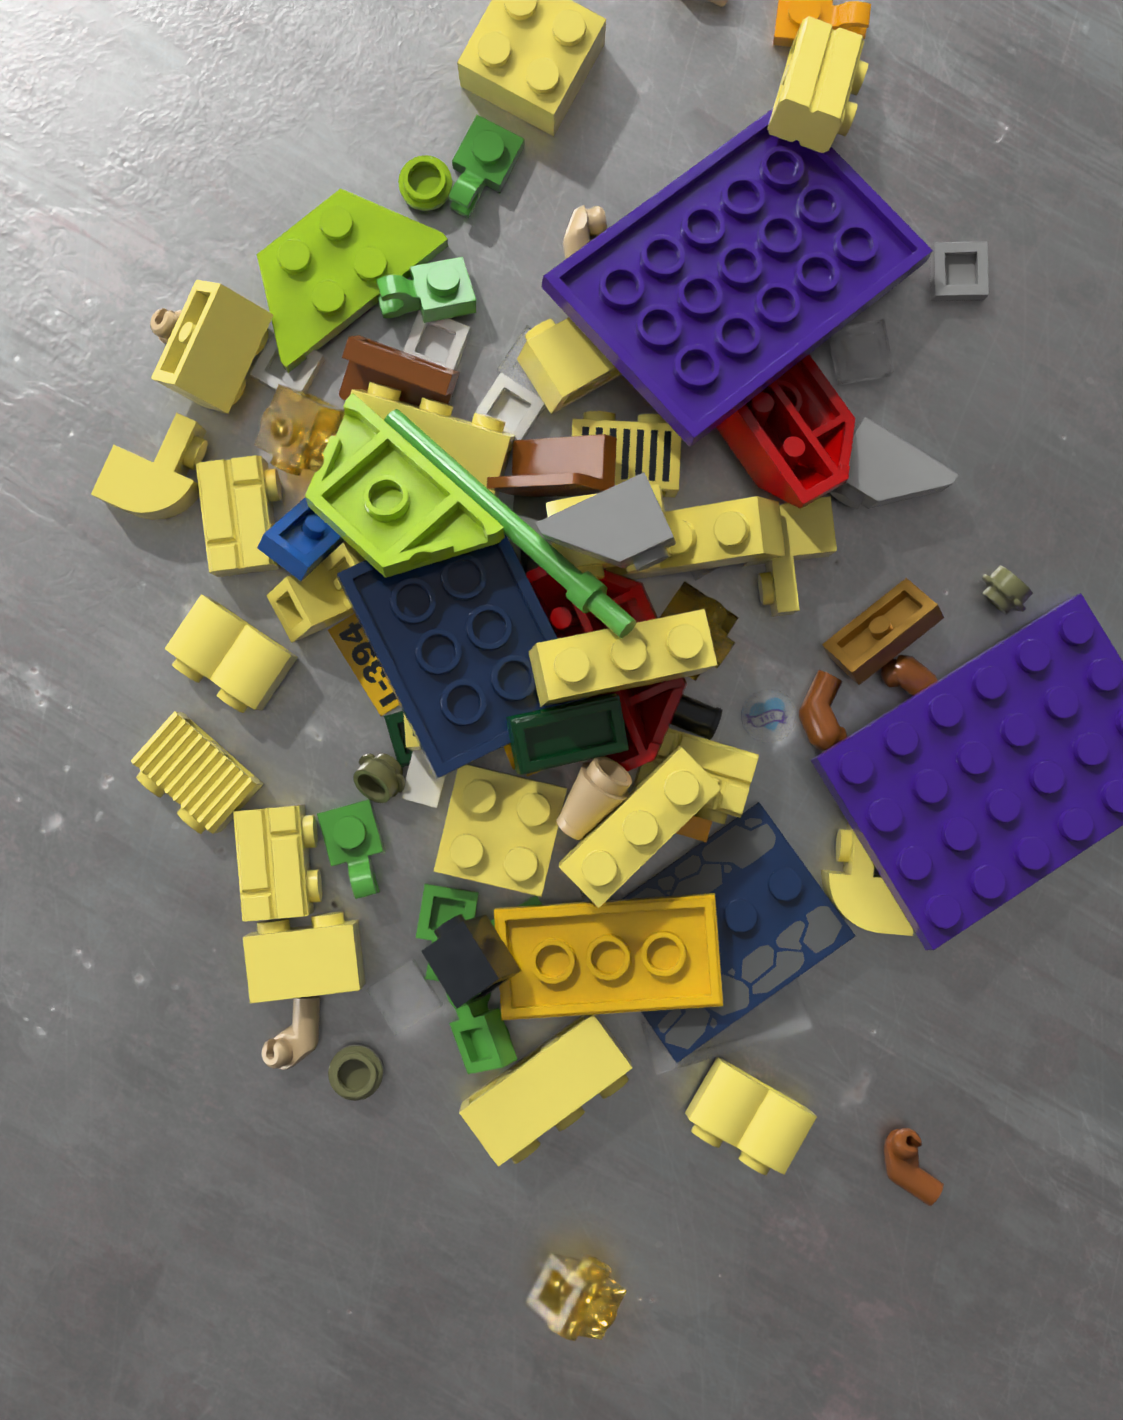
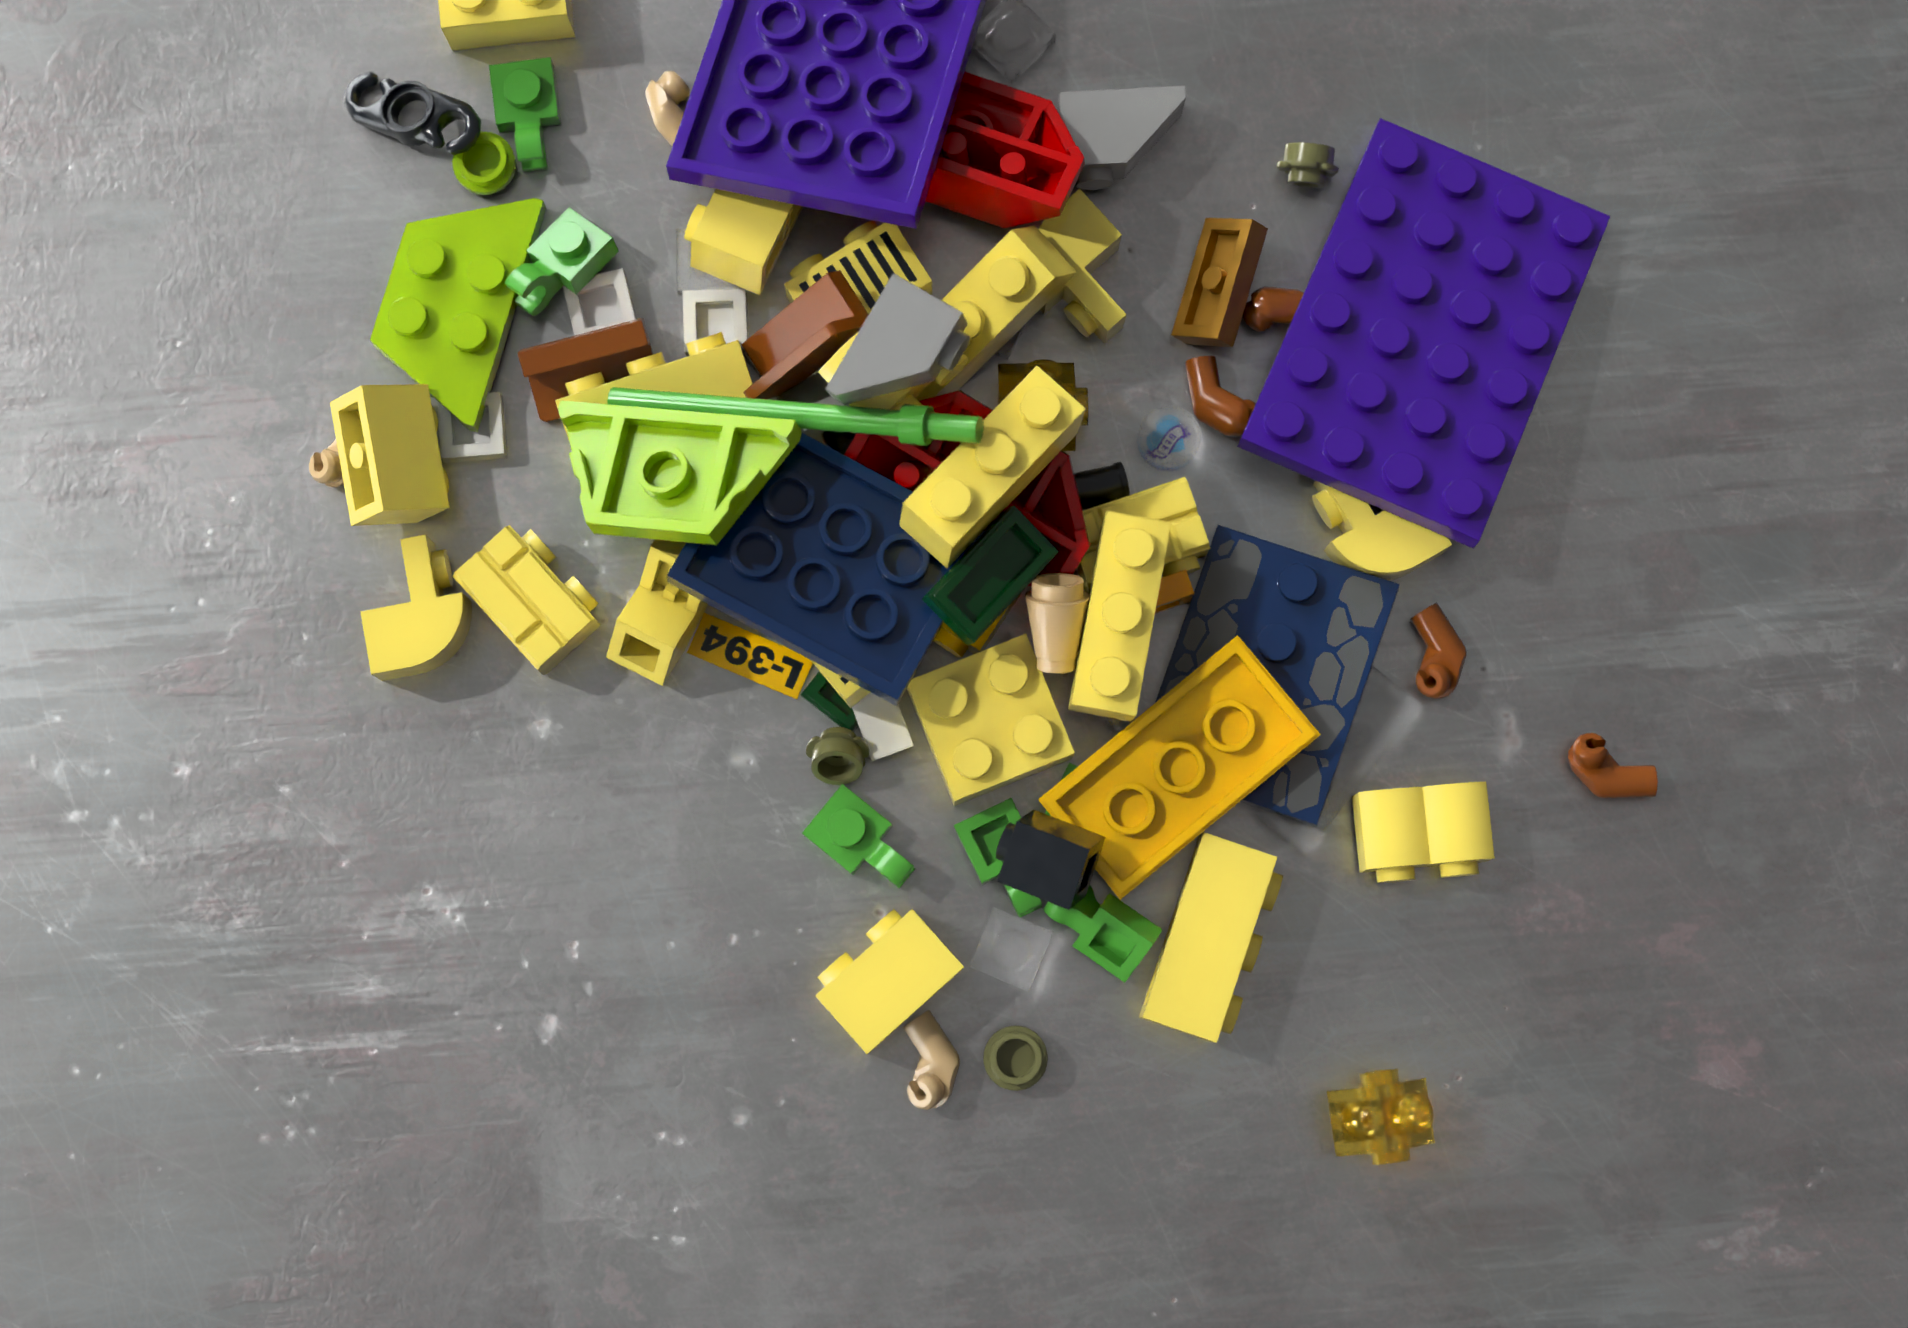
camera: 30 degrees left, 5 degrees down
light yellow brick [131,711,264,834] -> none
light yellow brick [165,594,298,713] -> none
light yellow brick [233,804,322,922] -> none
clear yellow brick [254,384,345,476] -> none
blue plate [257,498,345,581] -> none
none -> black piece [344,72,481,156]
none -> dark orange arm [1410,602,1467,698]

